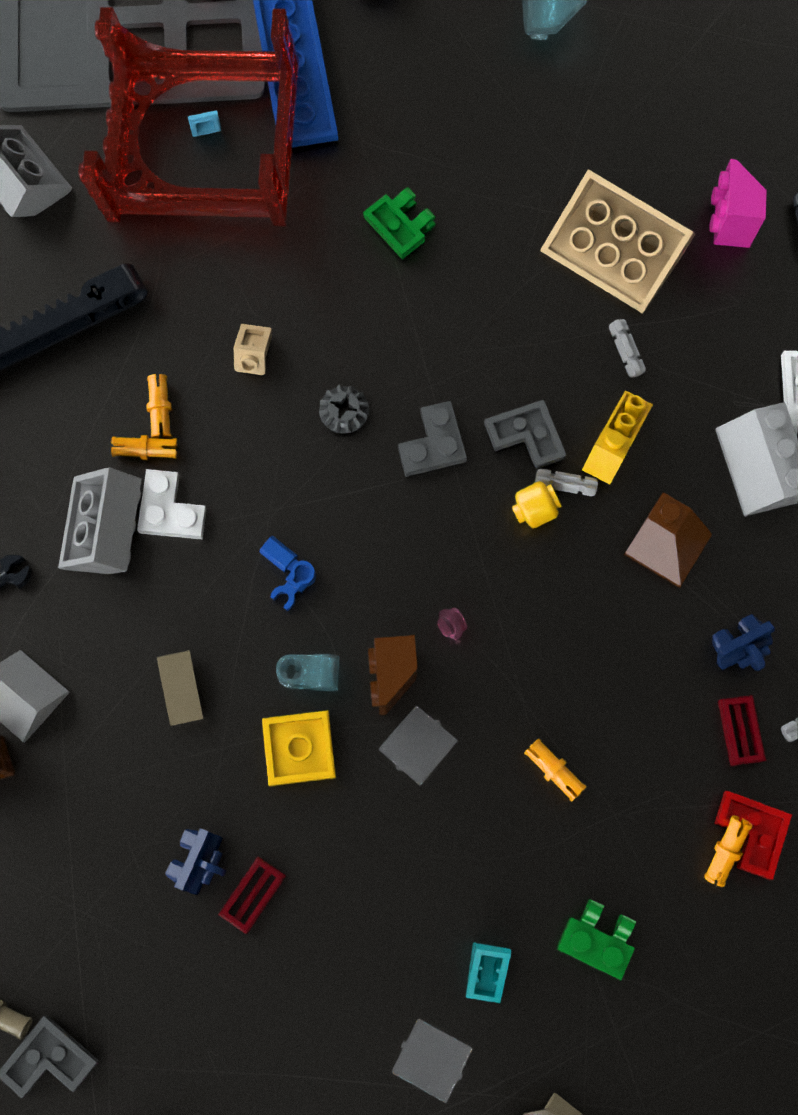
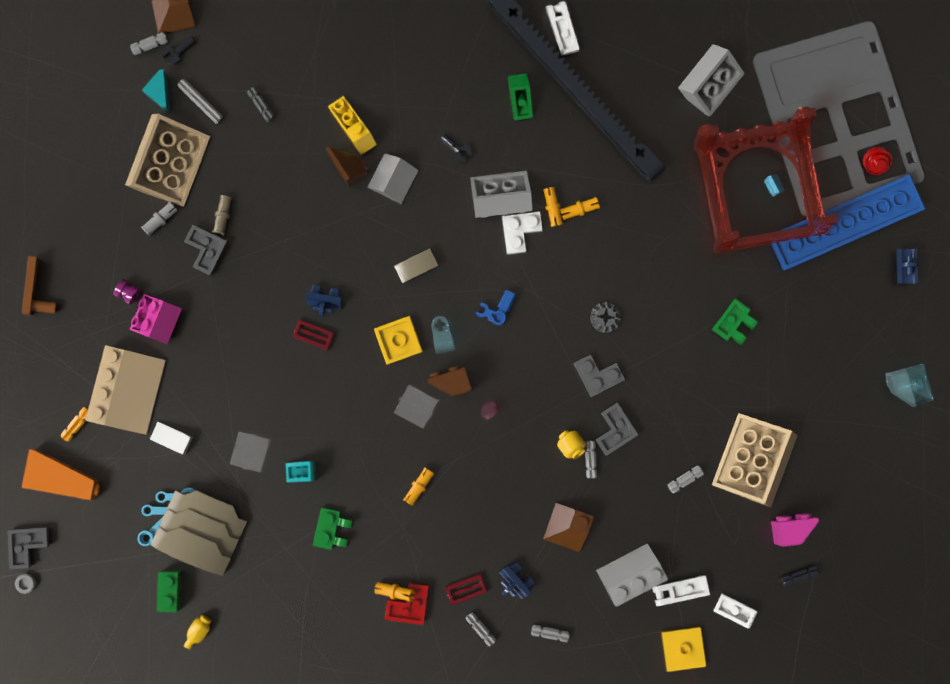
camera: 75 degrees right, 10 degrees up
tan bracket [234,324,272,375] -> none
yellow slope [582,390,653,485] -> none

